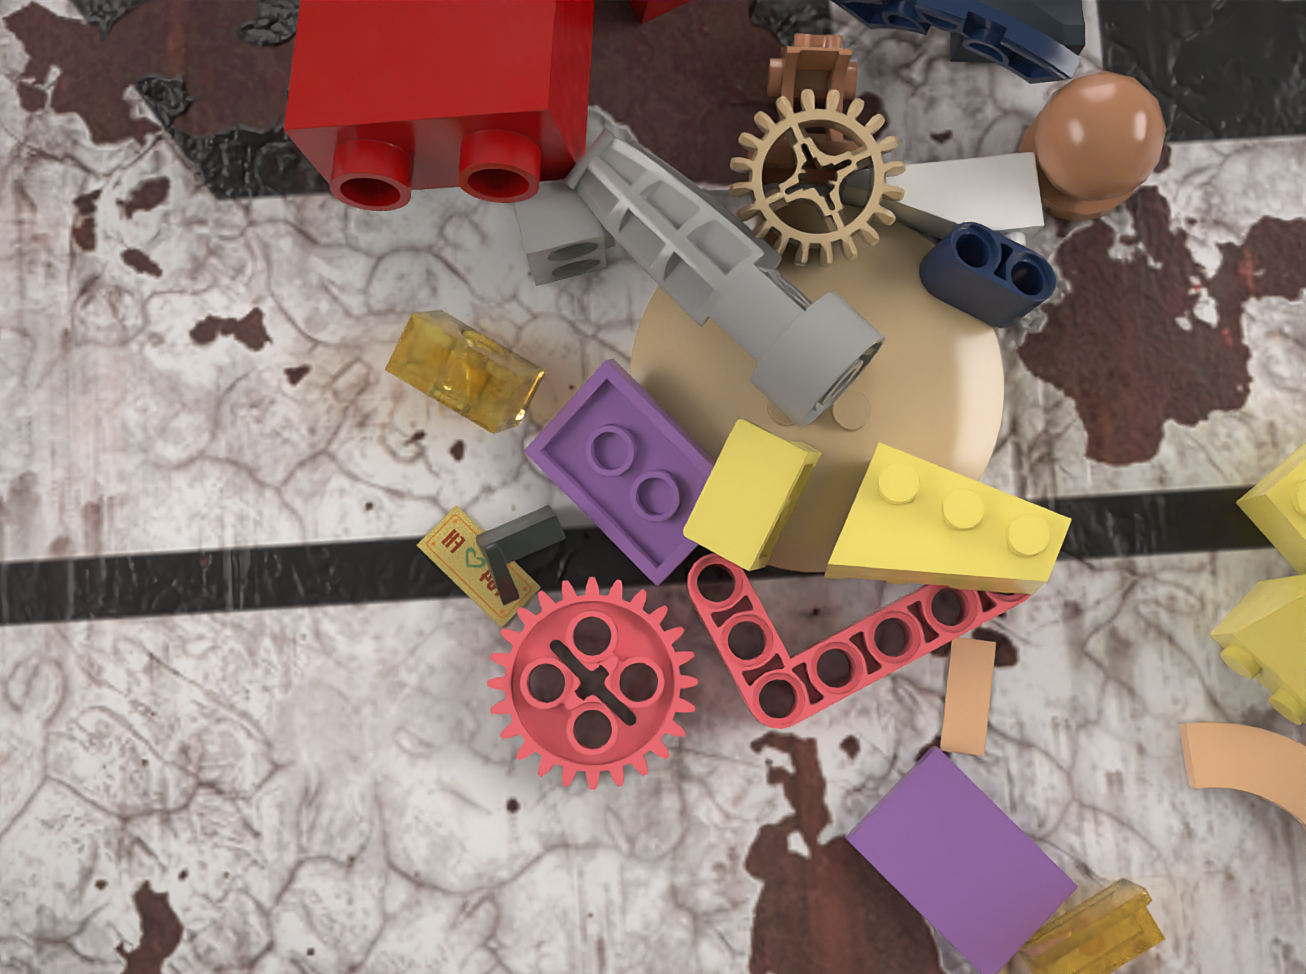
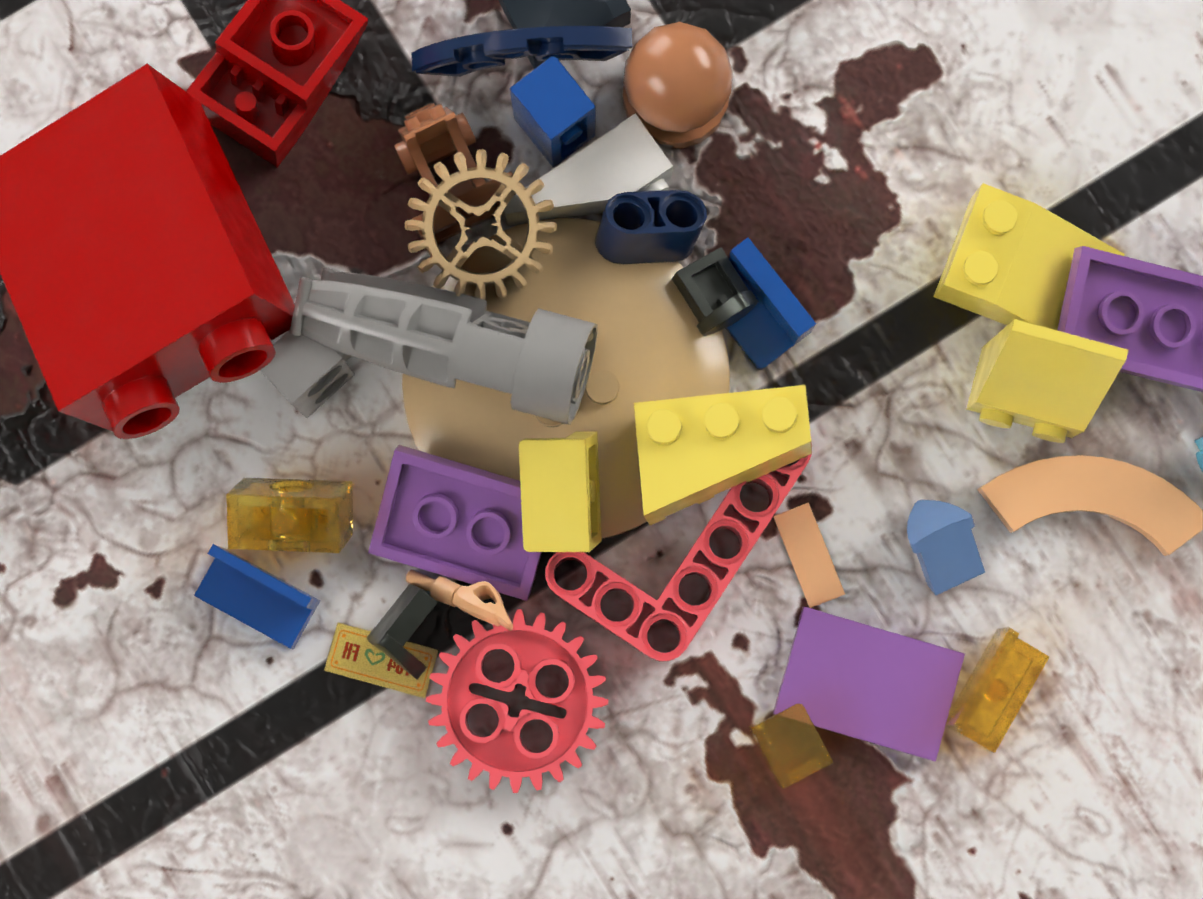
camera: 30 degrees left, 0 degrees up
none -> blue panel [194,544,320,649]
none -> light nougat hand [406,569,513,631]
none -> blue panel [510,57,596,168]
none -> pearl dark grey tile [671,247,758,336]
none -> blue panel [725,237,816,370]
none -> clear yellow panel [748,703,833,789]
none -> medium blue tile [907,500,985,595]

